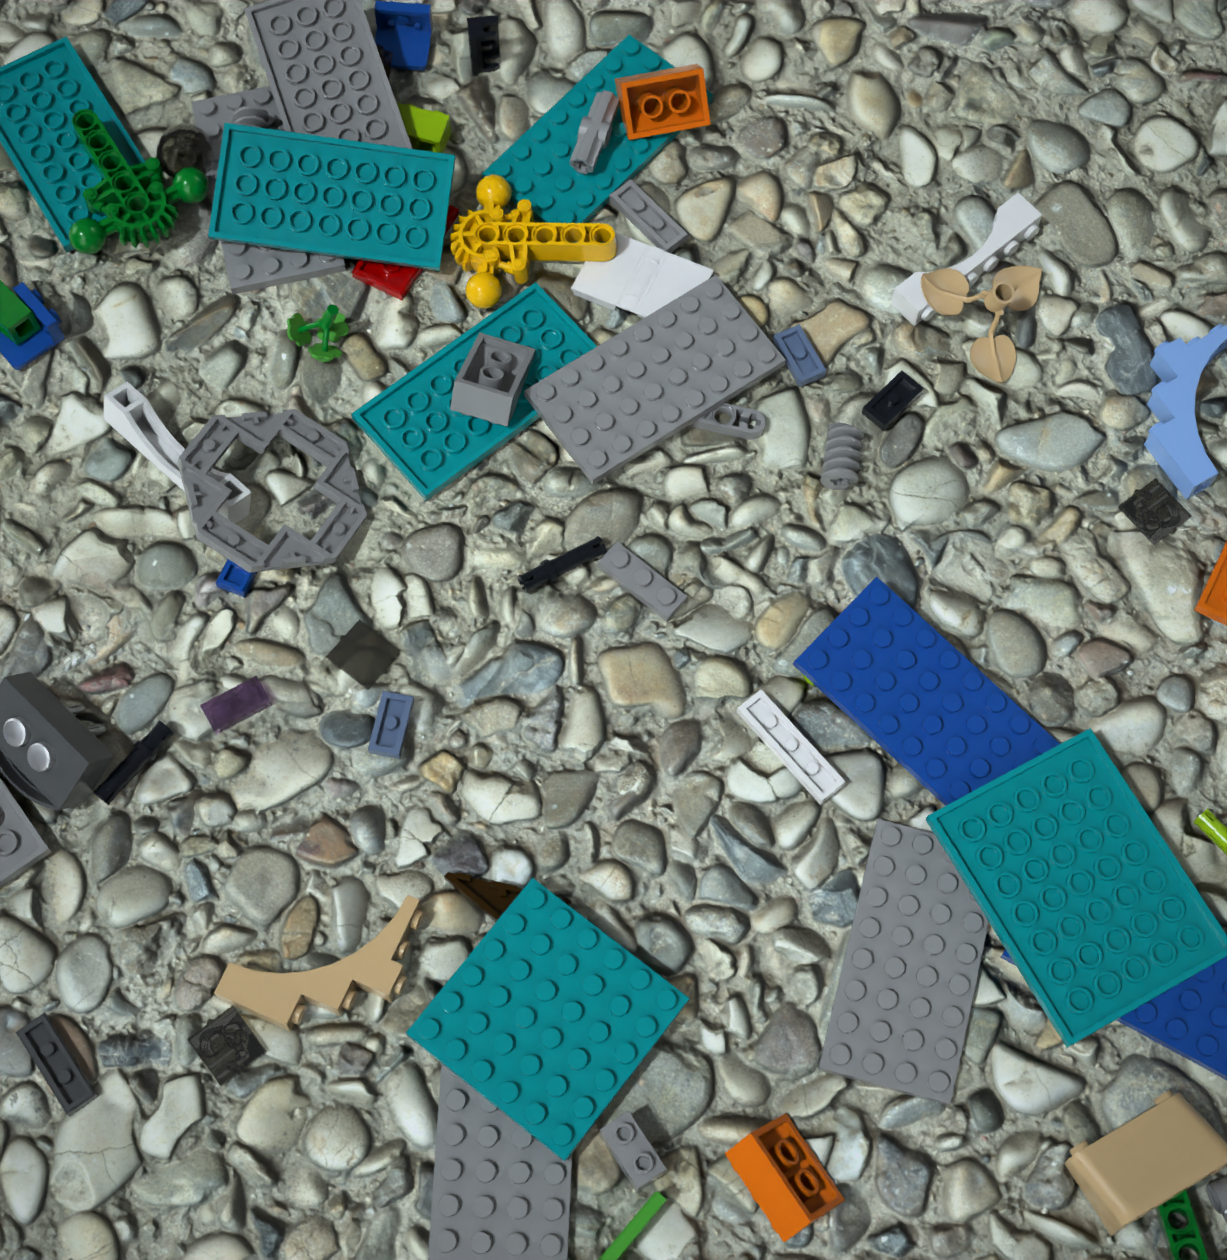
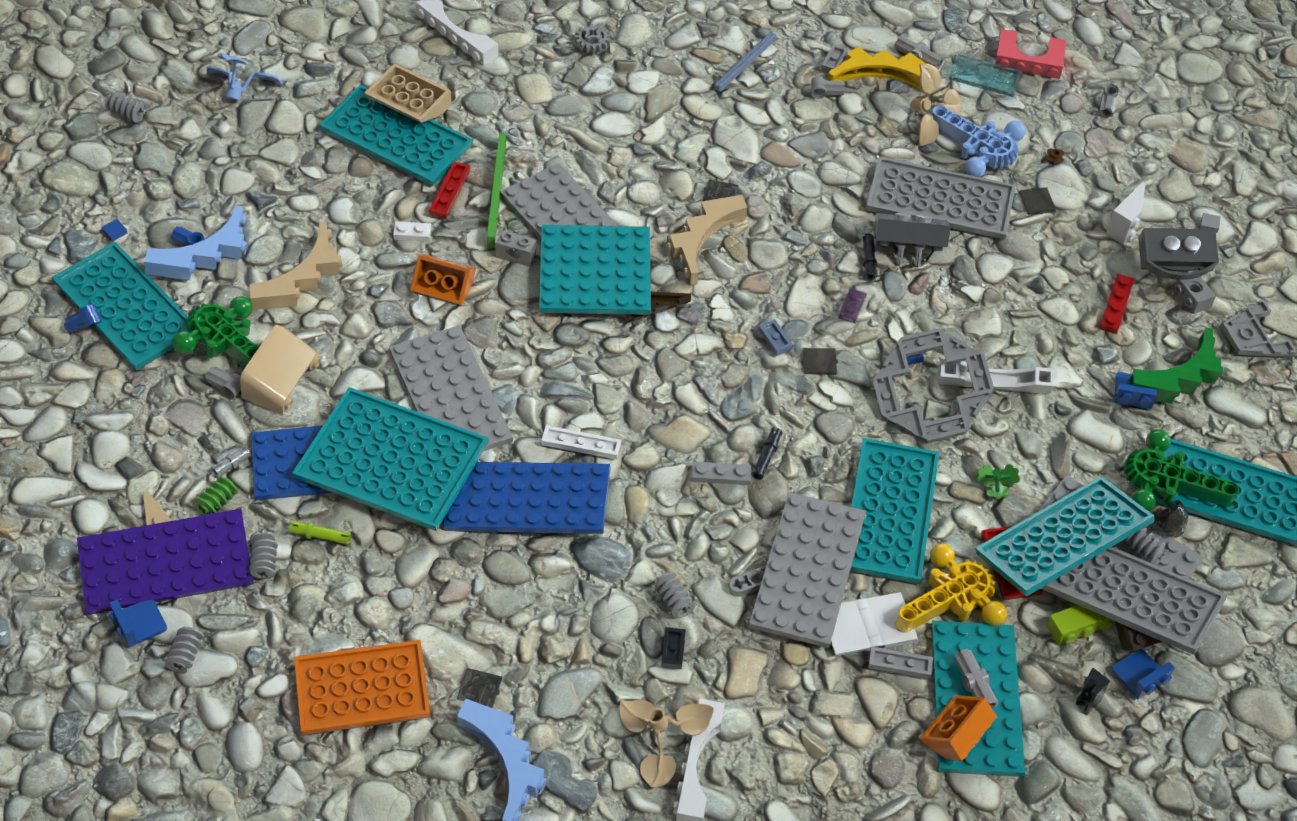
camera: 140 degrees right, 15 degrees down
dark grey tile [16,1013,99,1117] -> none
light grey slope [450,333,536,426] -> none
sand blue plate [773,324,827,387] -> none

